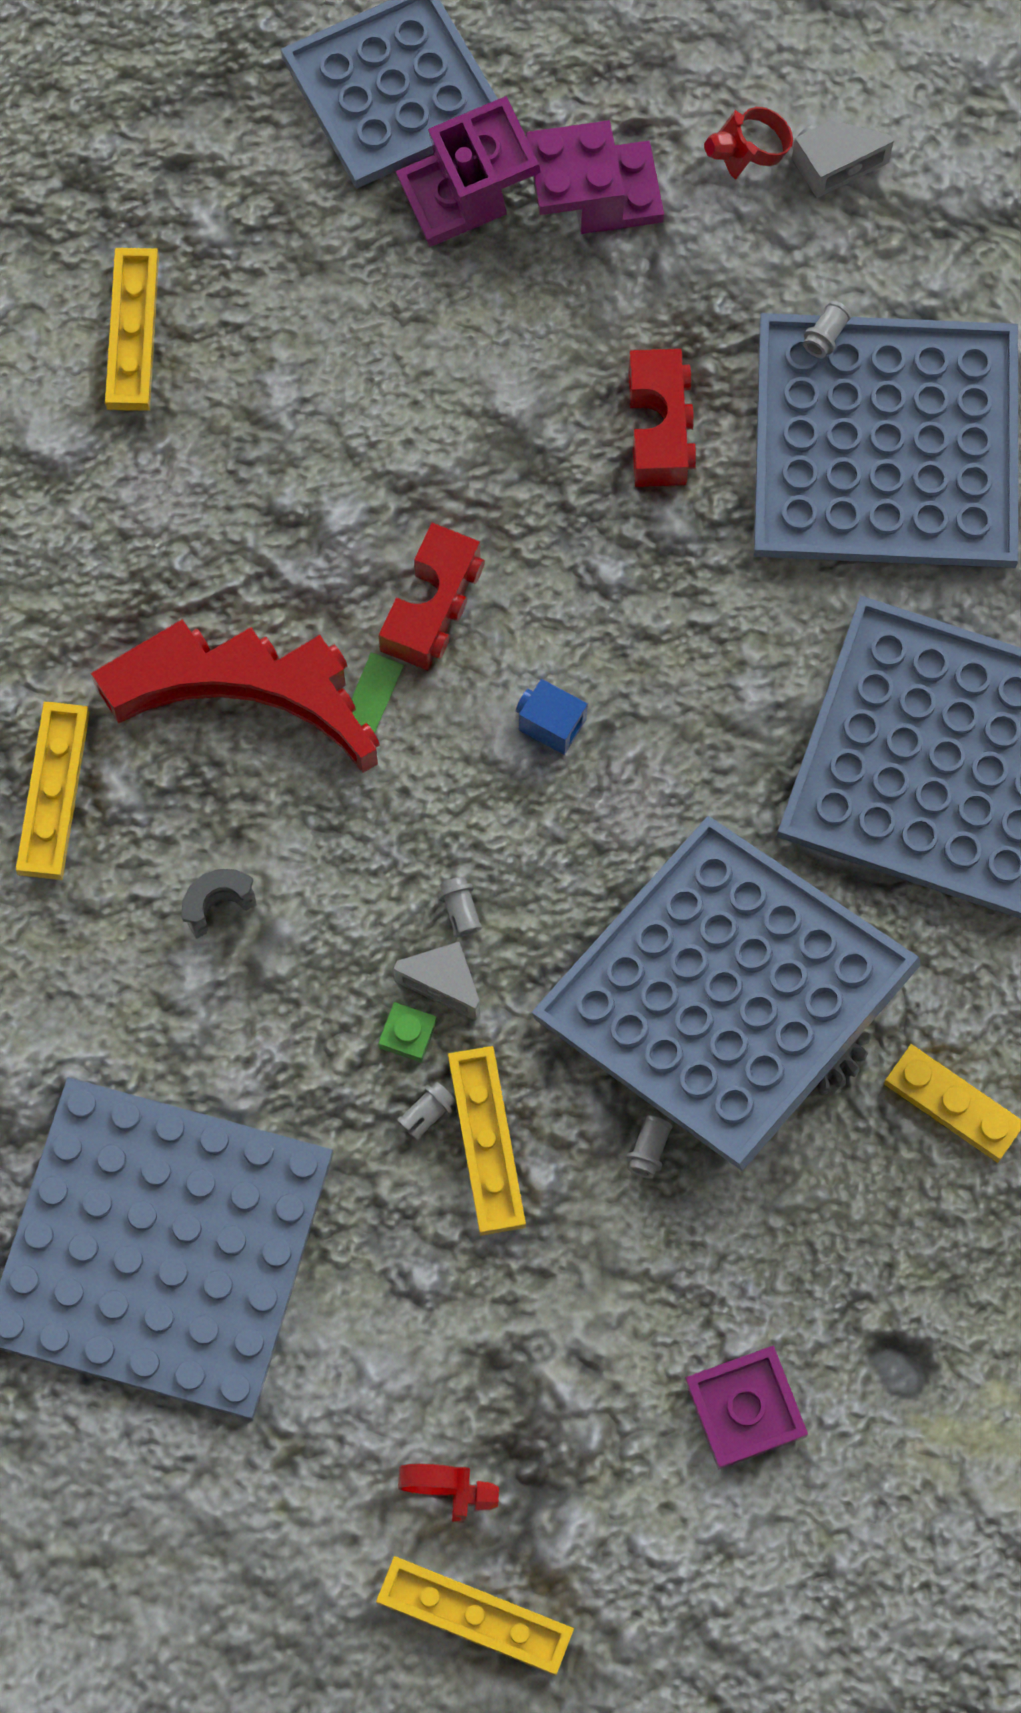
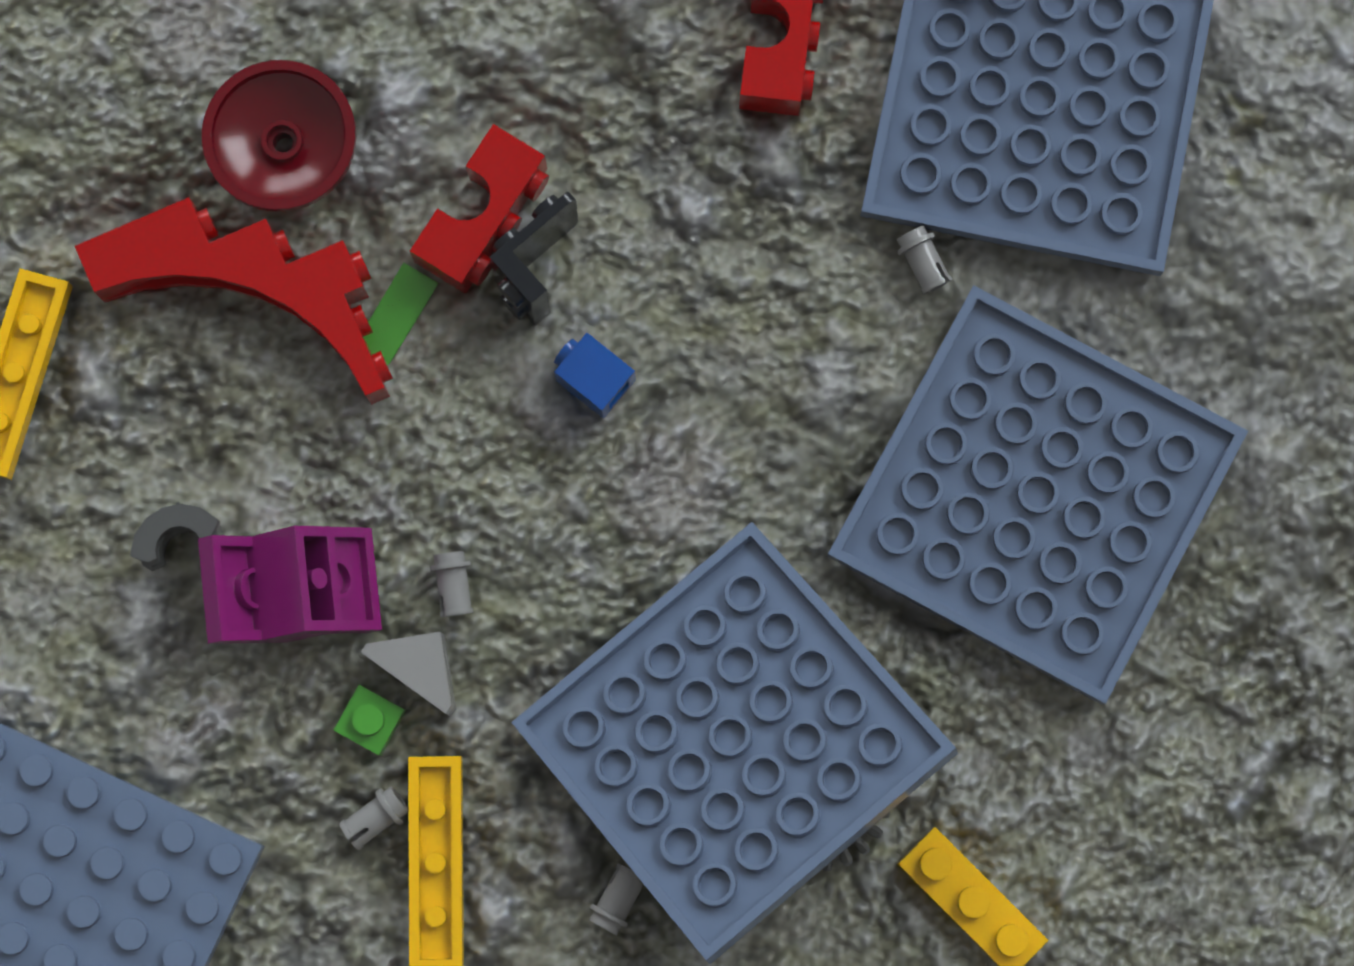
camera: 10 degrees right, 10 degrees up
none -> magenta bracket [198,525,382,644]
none -> dark red dish [202,60,357,212]
none -> black bracket [490,192,578,326]
none -> light grey pin [897,226,953,295]

